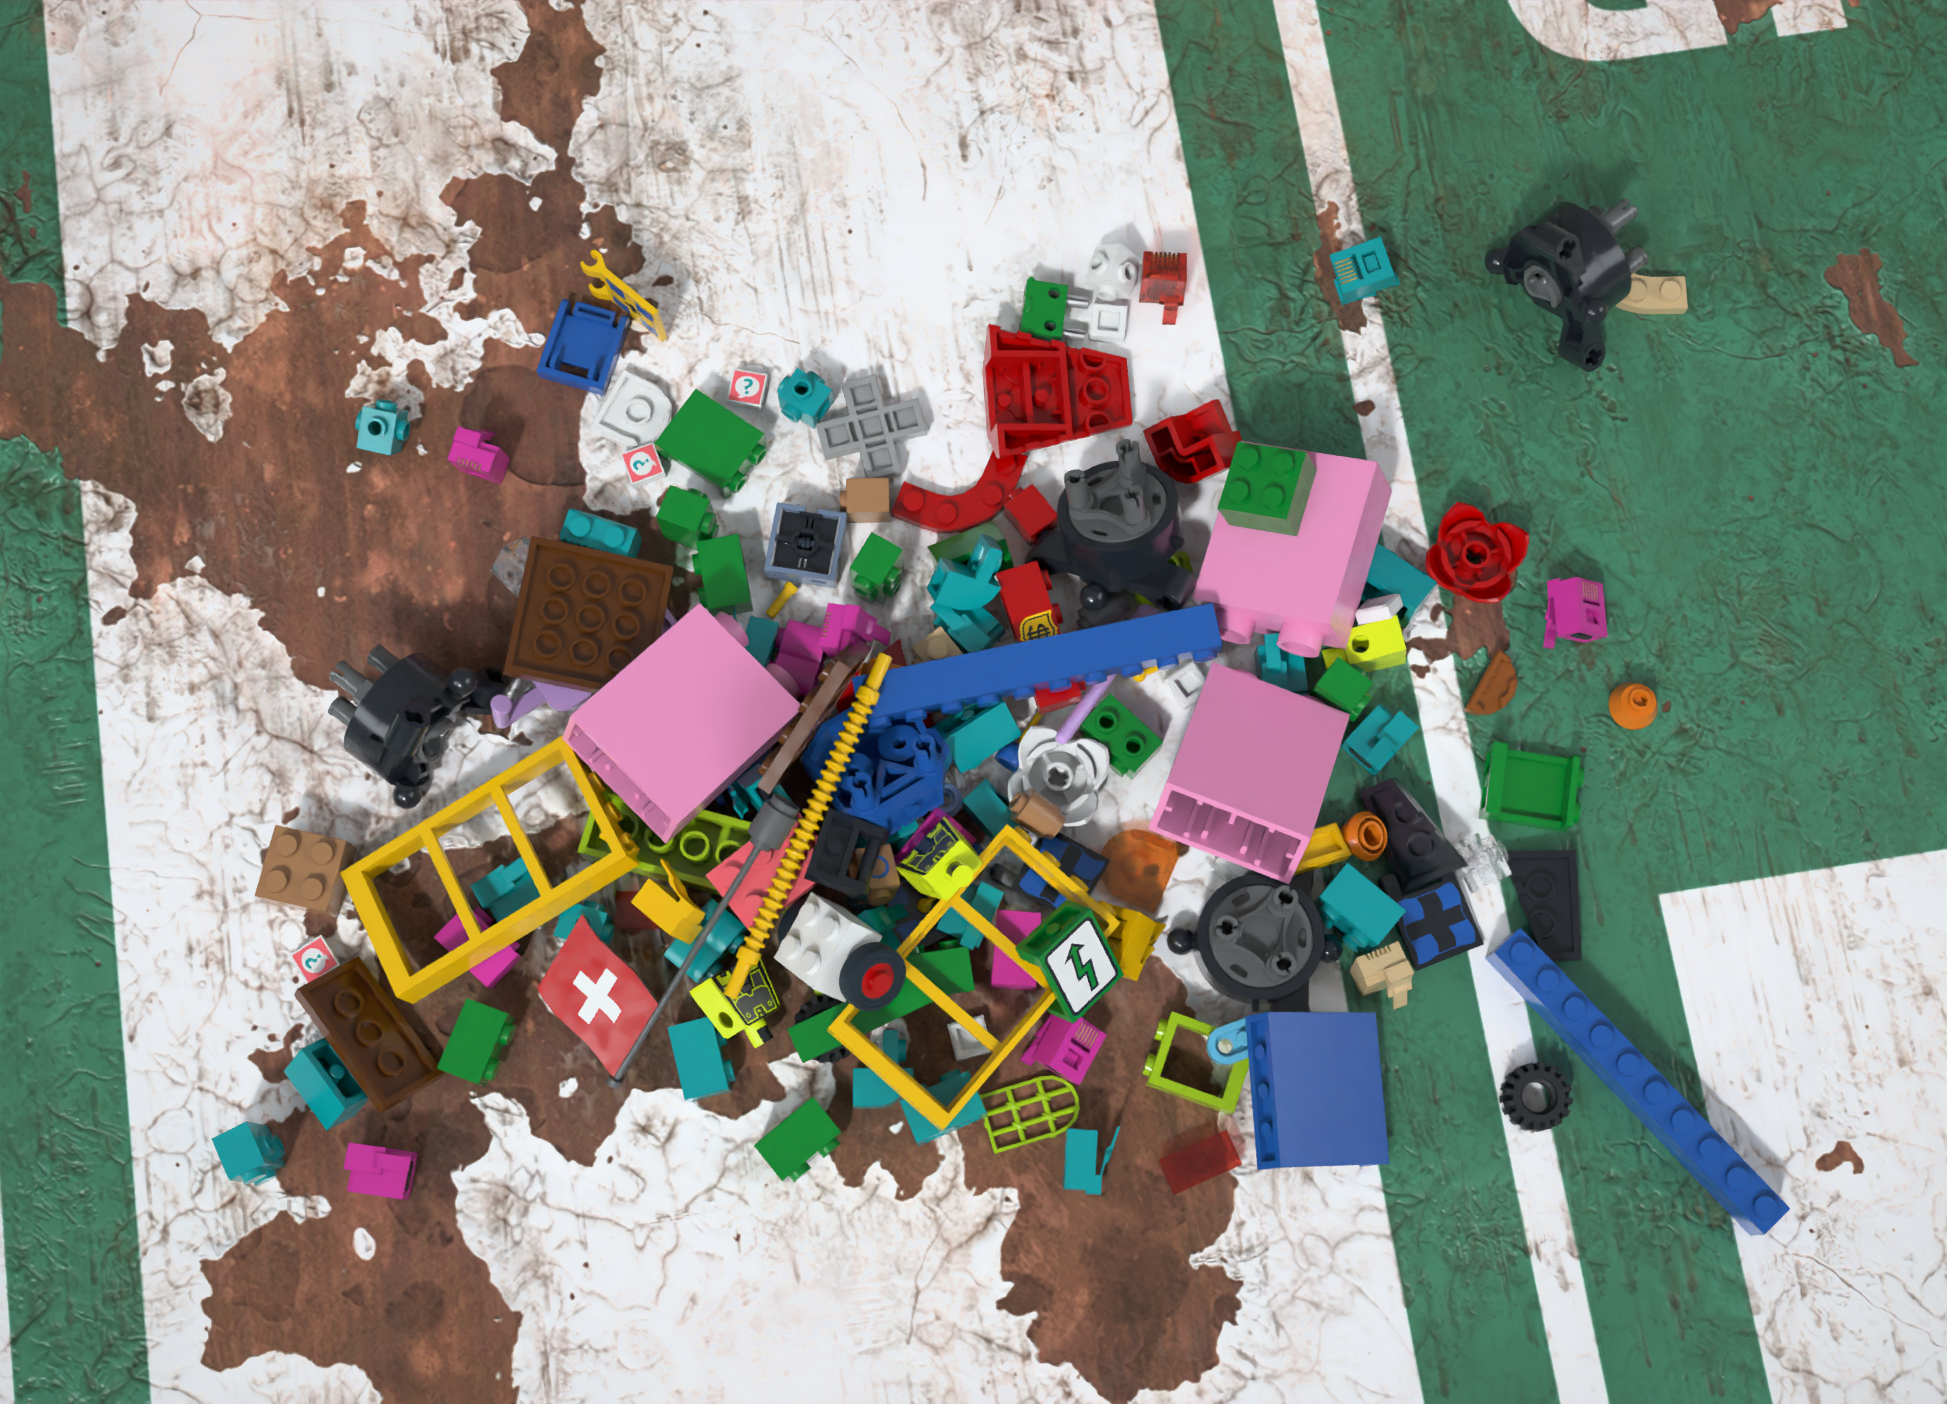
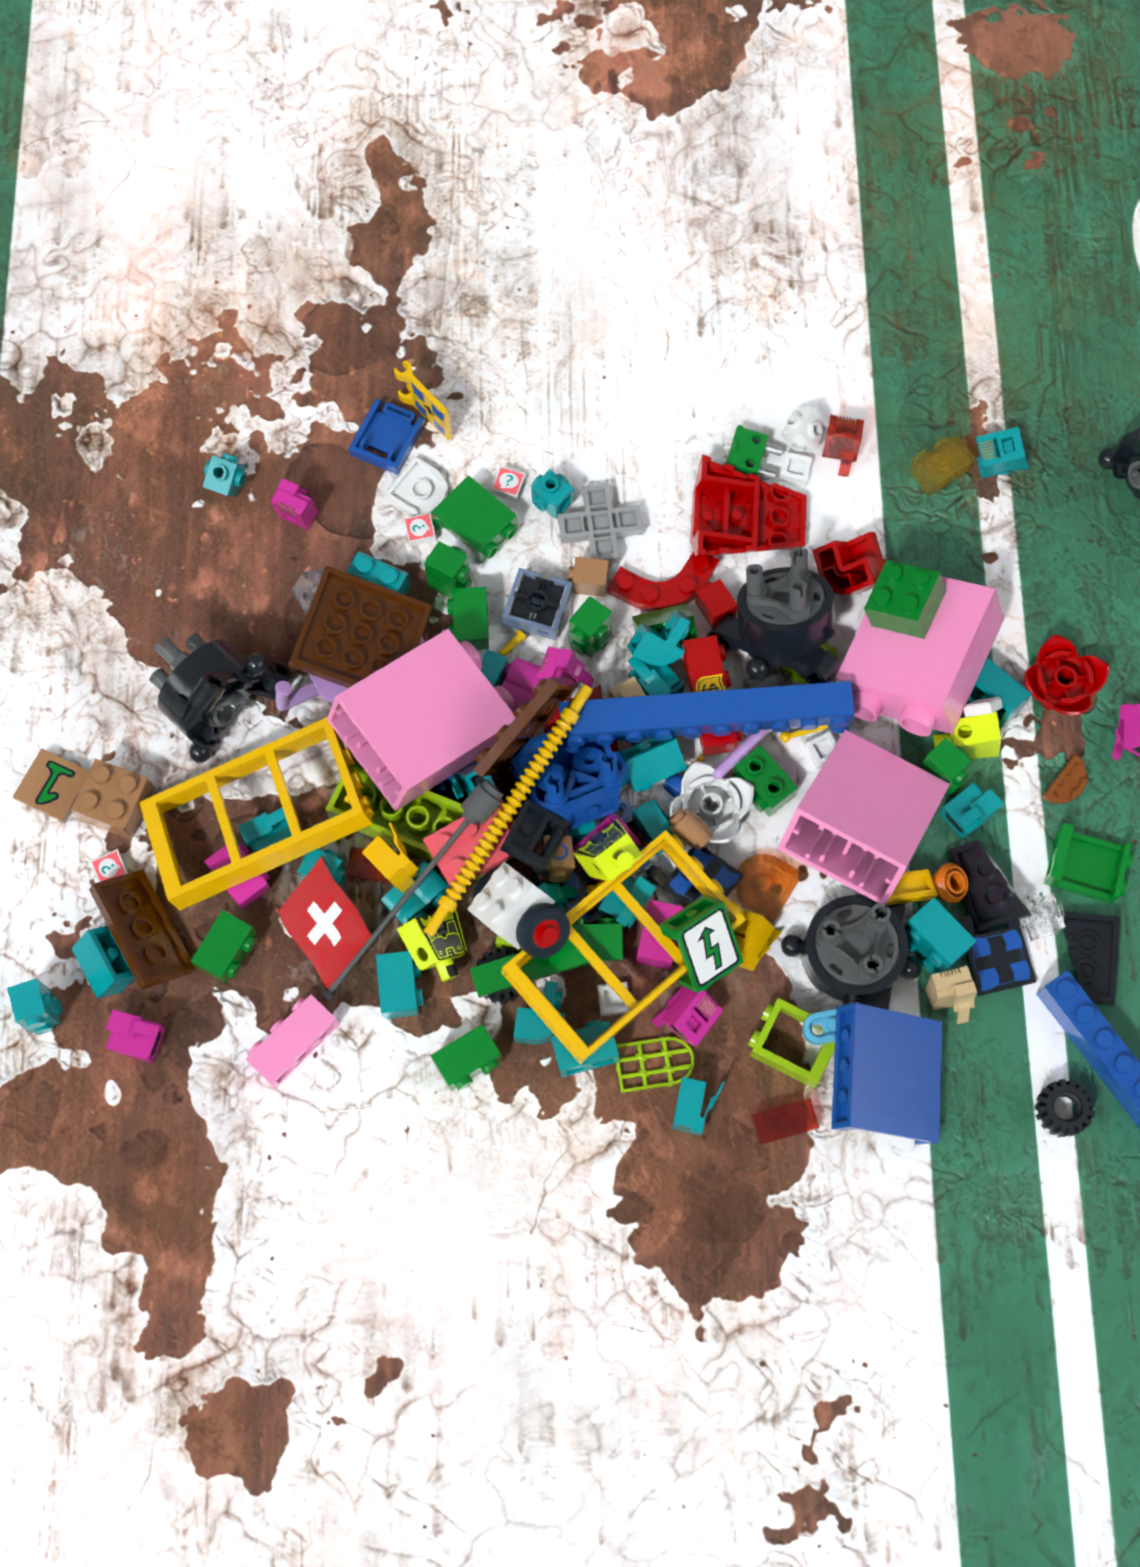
camera: 10 degrees right, 5 degrees down
teal piece [1254,633,1308,696] -> none
none -> medium nougat tile [13,748,89,824]
none -> bright pink brick [246,994,340,1089]
none -> clear yellow brick [909,435,976,496]

